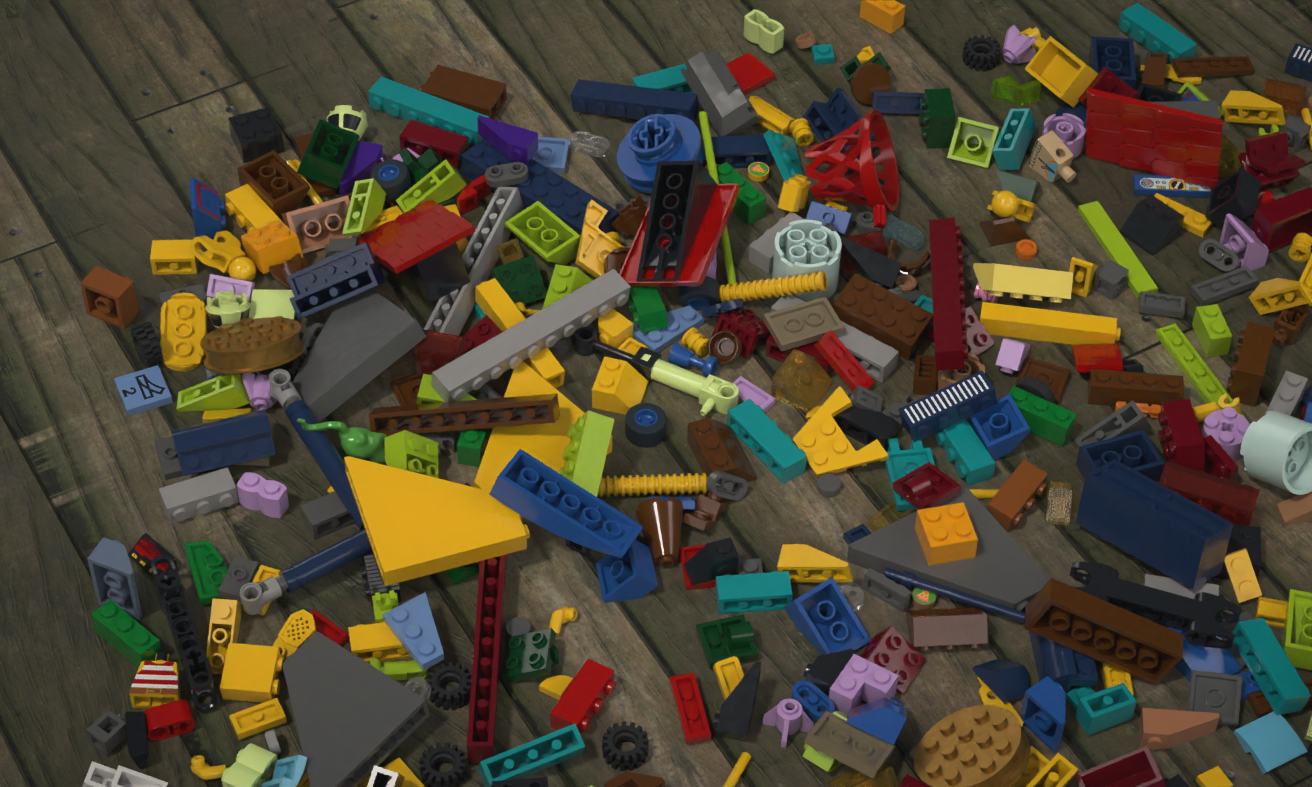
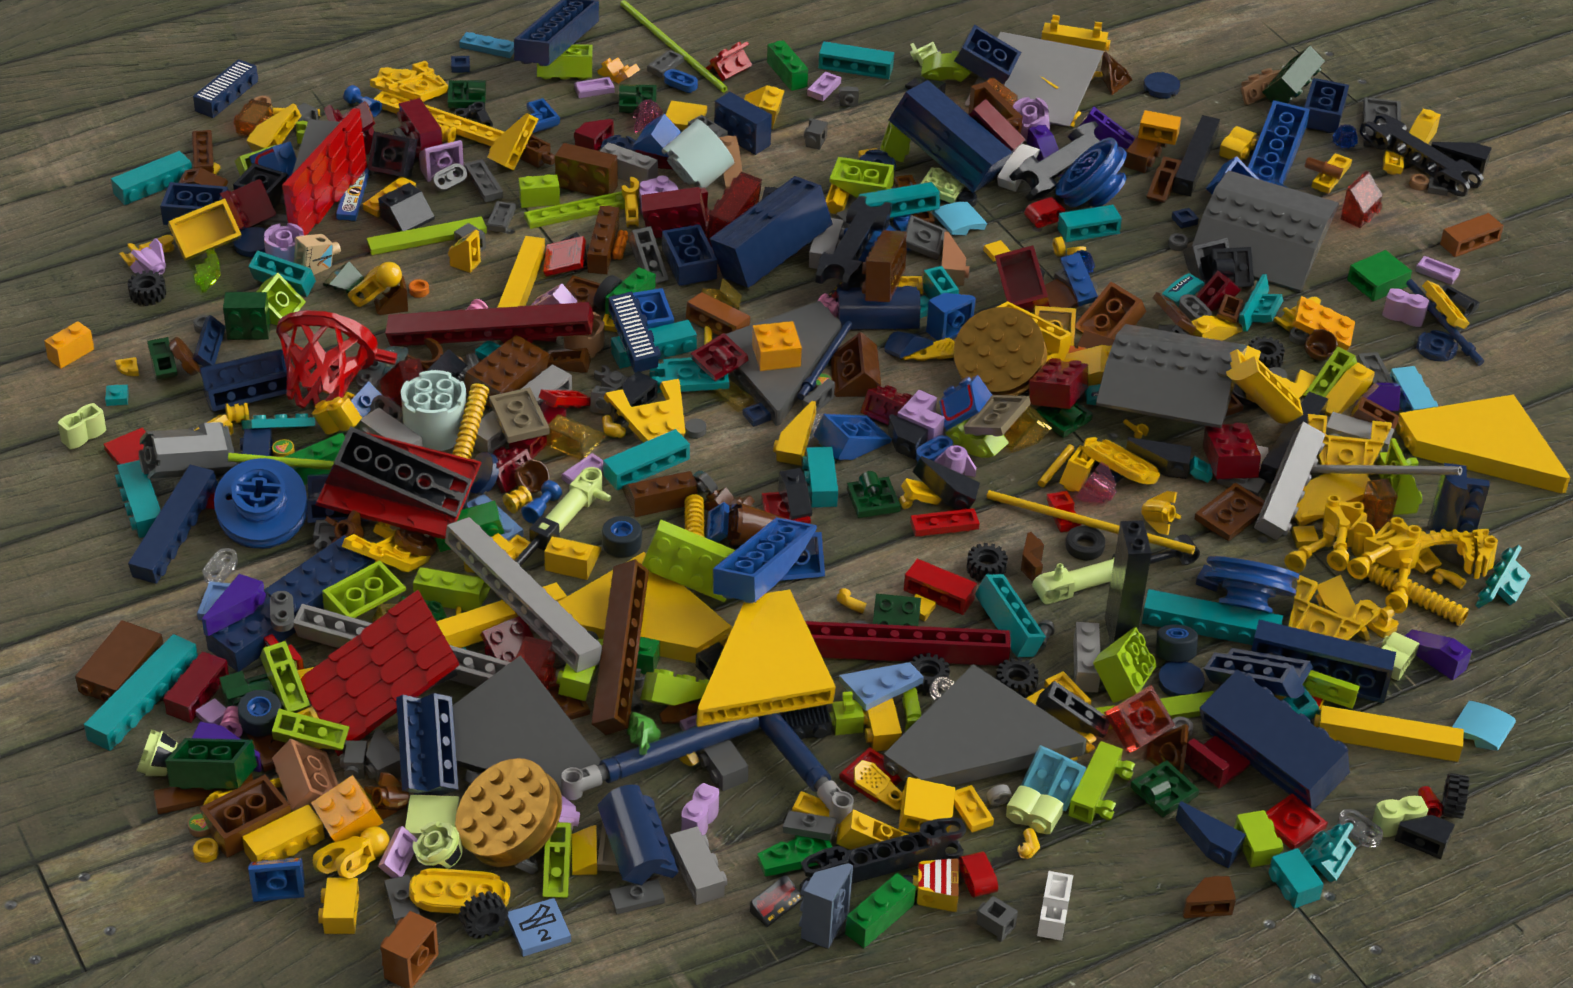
camera: 90 degrees left, 5 degrees down
black slope [125,712,149,769] -> none
black brick [228,107,284,163] -> none
medium nougat tile [795,33,816,49] -> none
light yellow slope [973,263,1073,303] -> none

